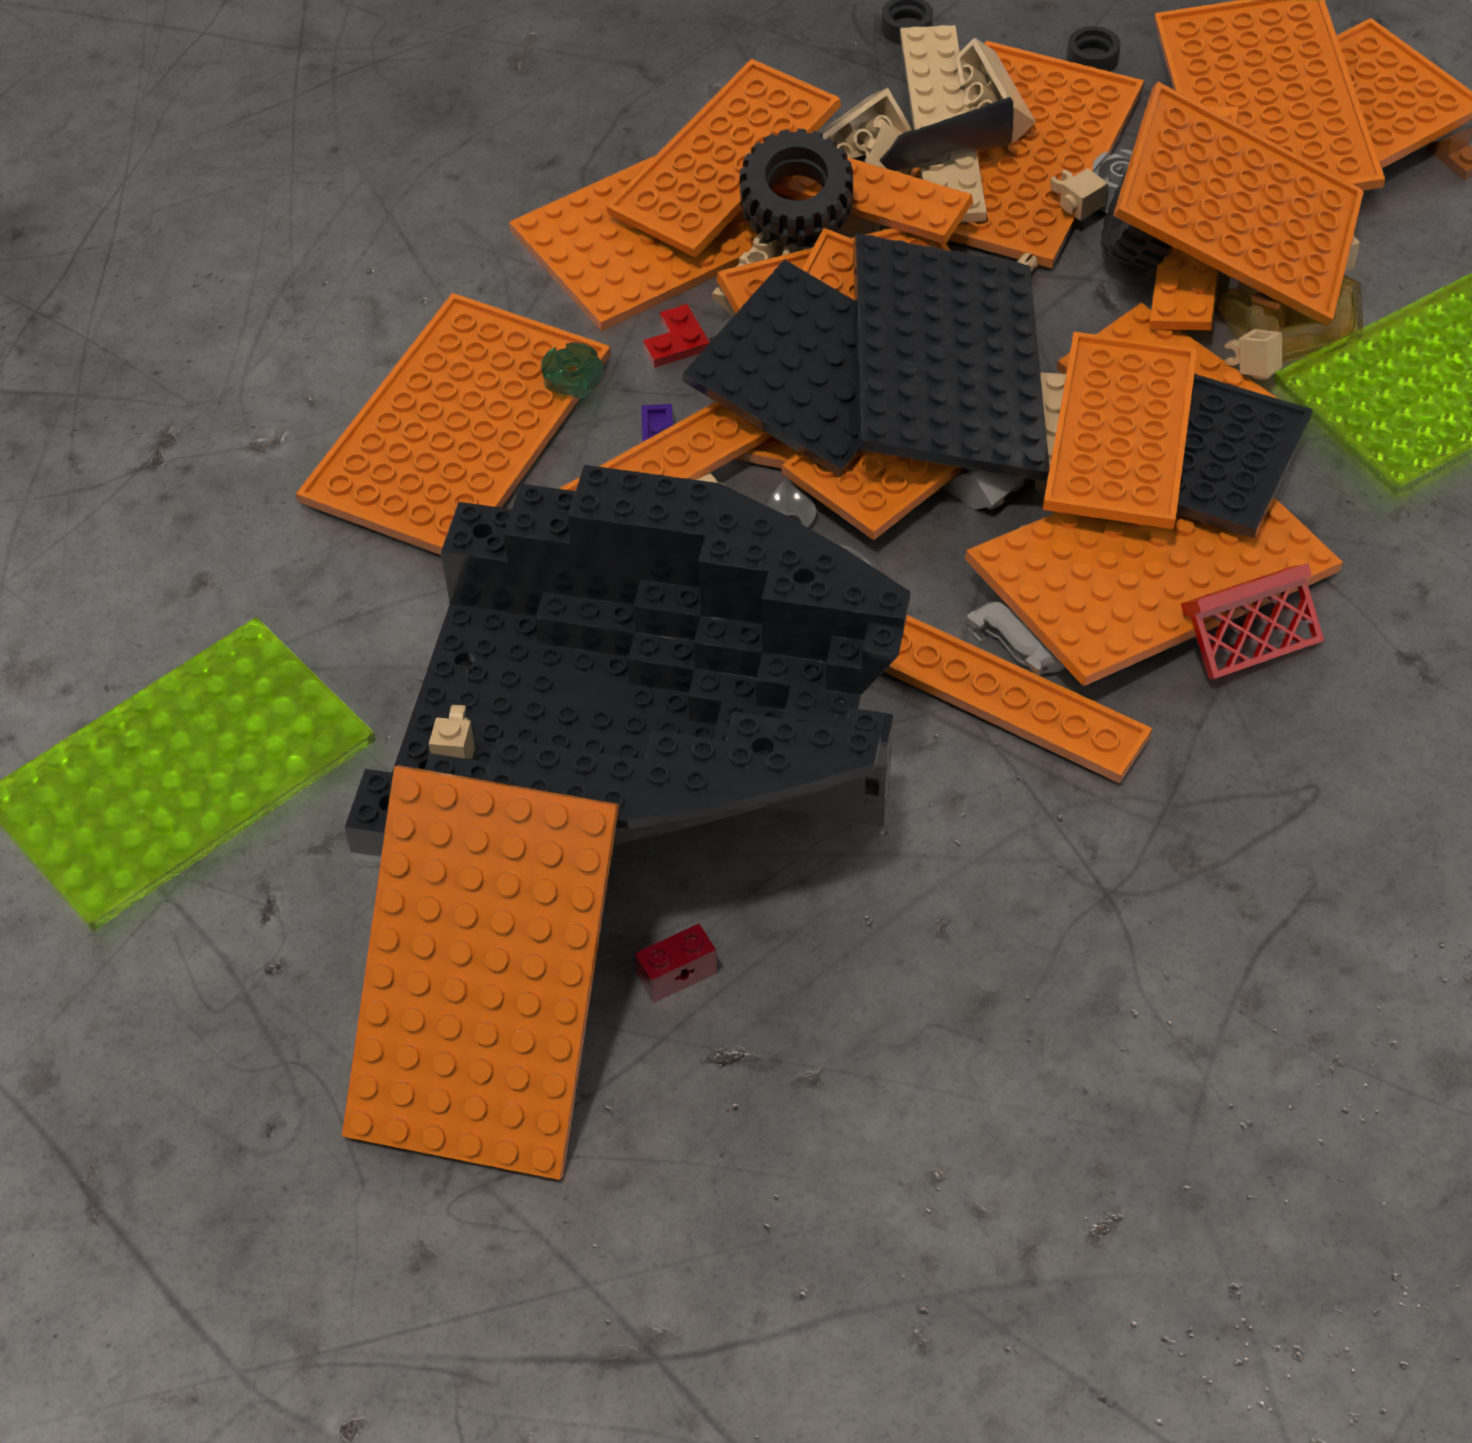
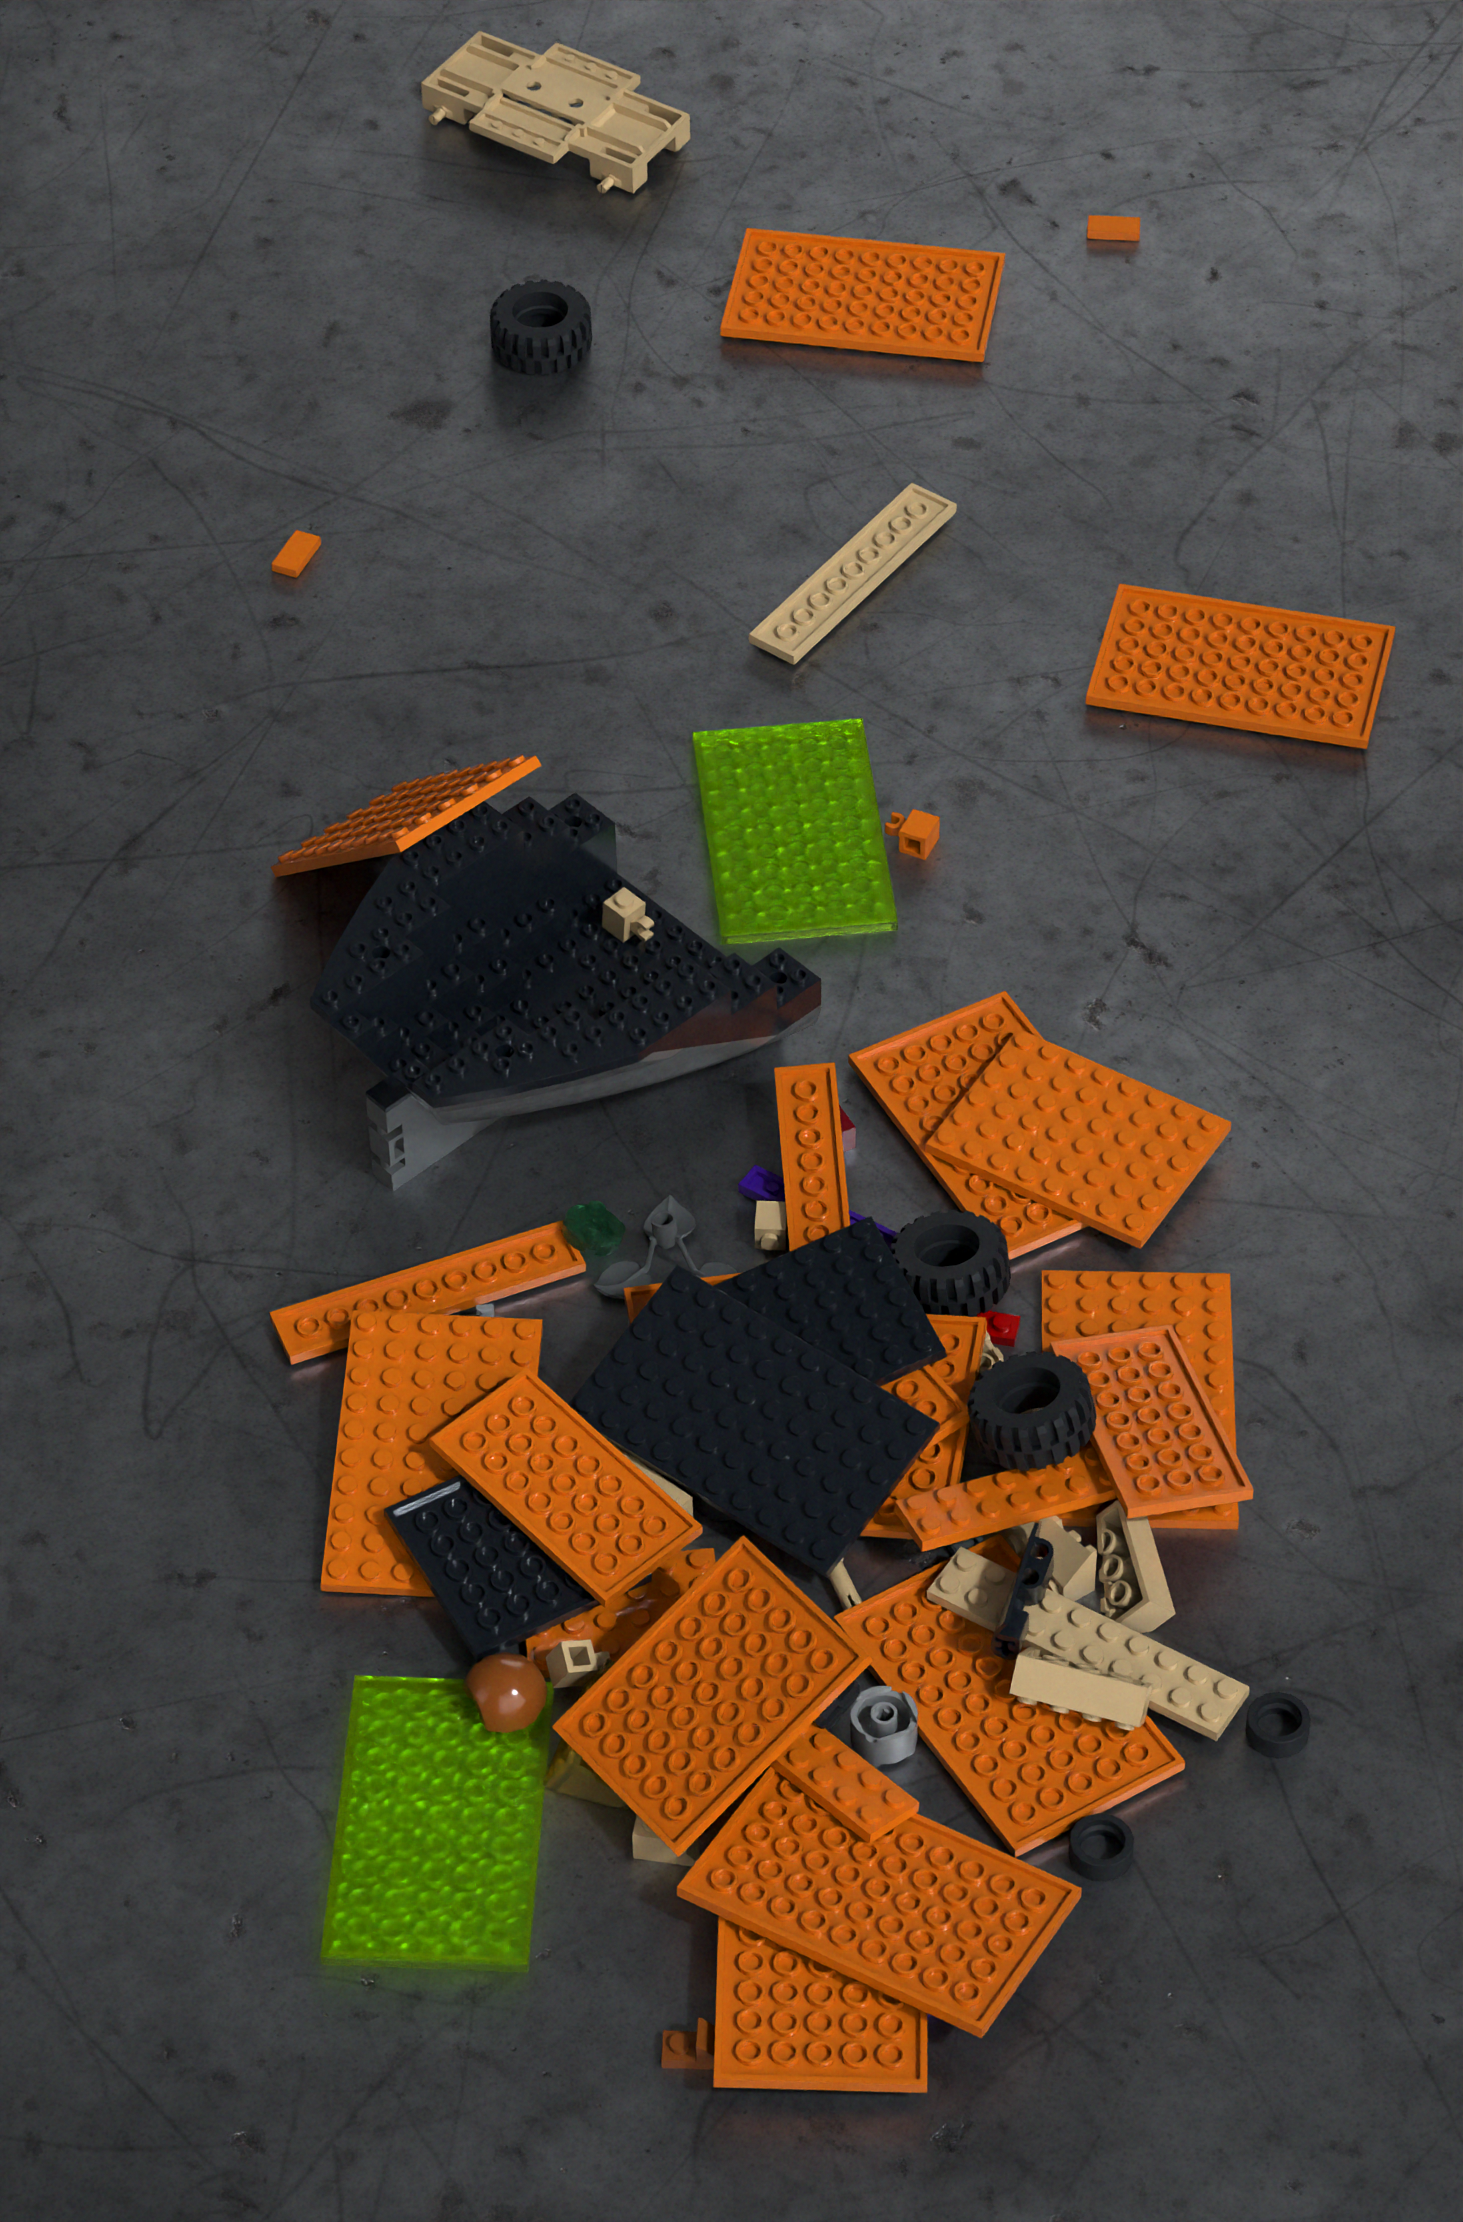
camera: 125 degrees right, 5 degrees down
clear green plate [541,343,603,398] -> none
tan brick [1050,168,1108,221] -> none
red fence [1180,563,1324,679] -> none
none -> dark orange cylinder [463,1652,548,1733]
none -> orange brick [885,809,940,860]
none -> black tyre [889,1210,1011,1317]
none -> orange plate [925,1028,1231,1249]

